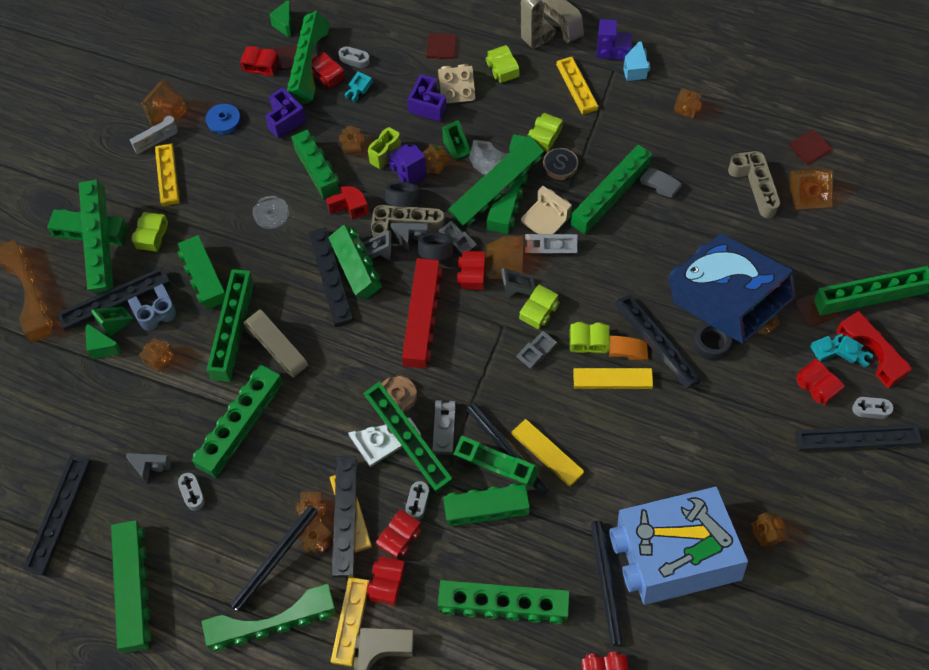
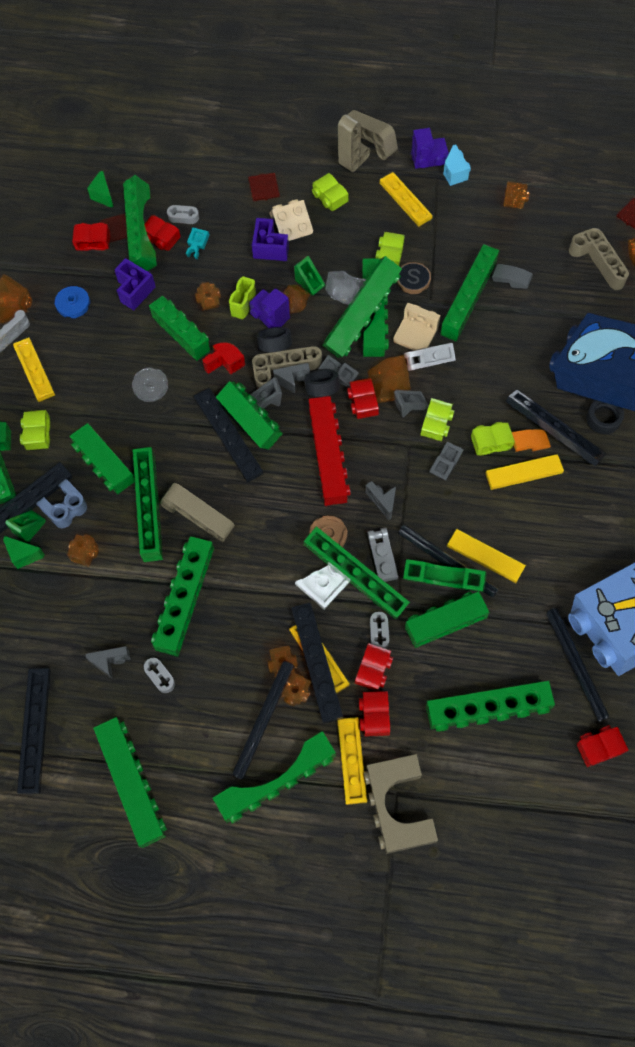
camera: 15 degrees left, 5 degrees up
none -> dark grey slope [365,481,396,520]

